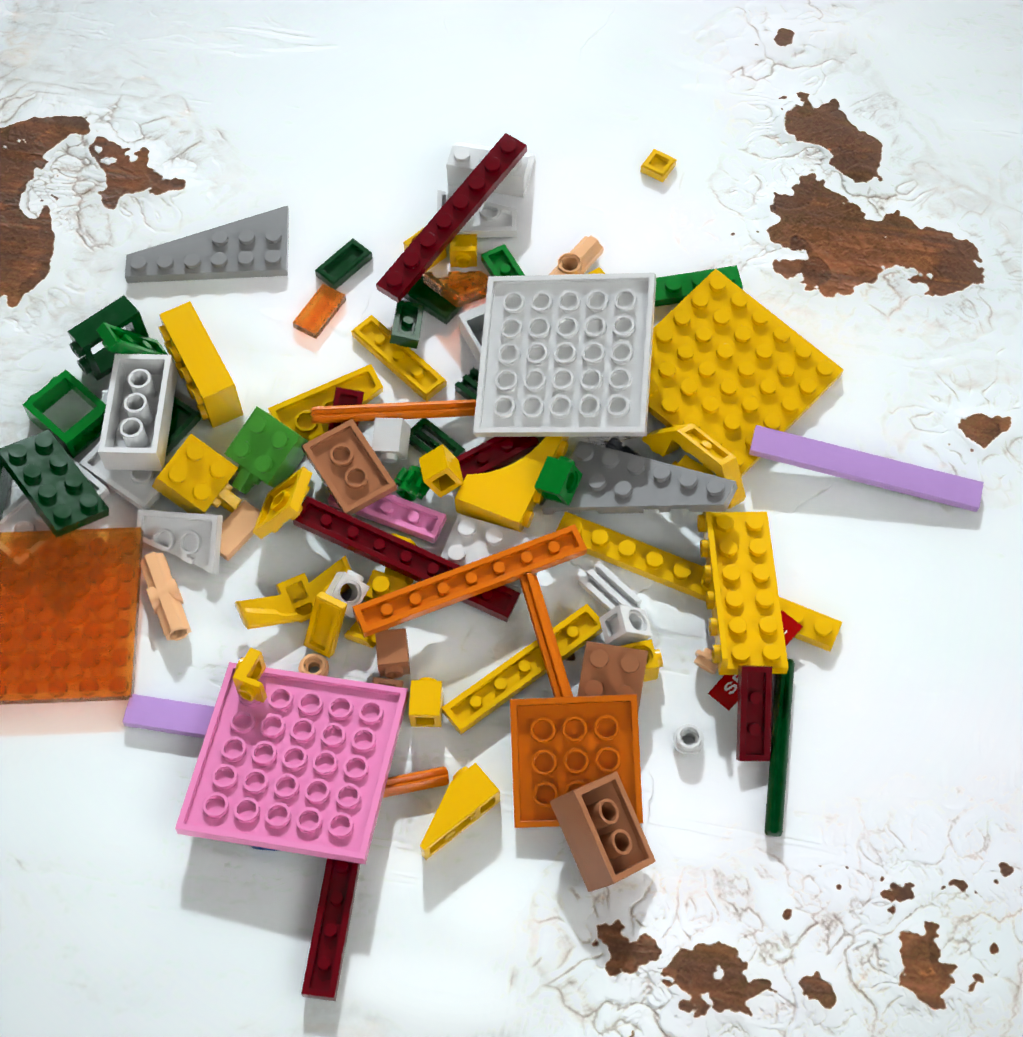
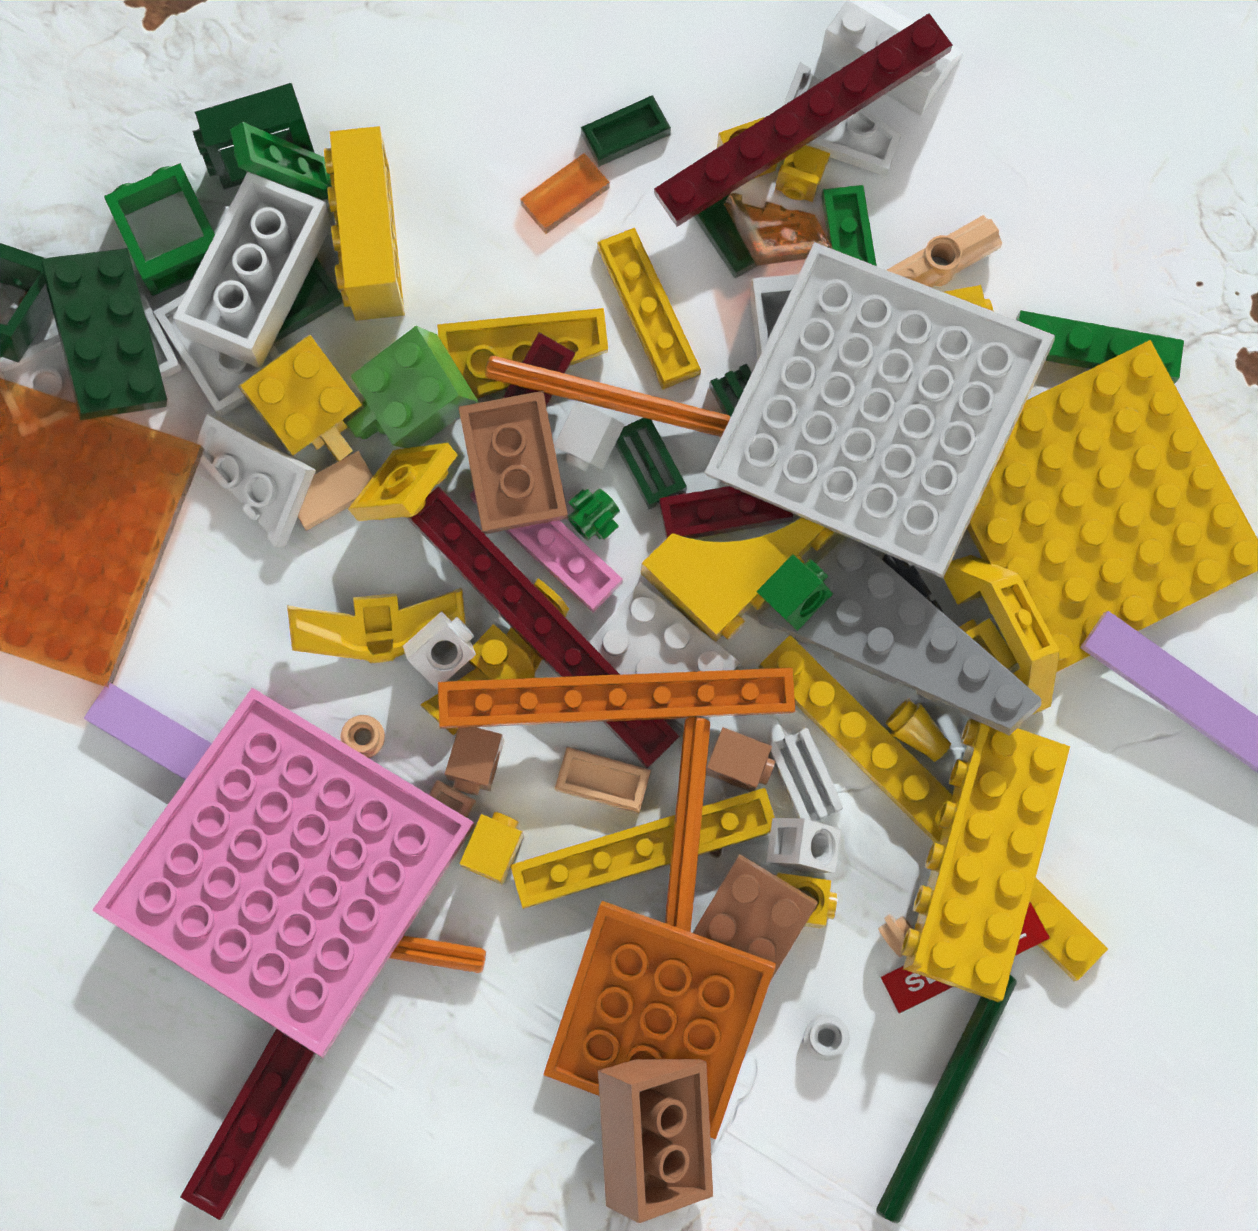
camera: 15 degrees right, 15 degrees up
light grey wing [125,205,289,283] -> none
light nougat piece [139,552,192,641] -> none
yellow bracket [232,647,267,703] -> none
yellow tile [303,591,348,658] -> none
dark green plate [390,300,424,349] -> none
yellow brick [419,444,464,498] -> none
yellow slope [420,763,500,860] -> none
yellow tile [640,149,677,182] -> none
dark red plate [736,665,773,761] -> none
none -> light nougat tile [555,747,651,814]
none -> nougat brick [706,727,776,792]
none -> yellow cone [885,698,952,762]

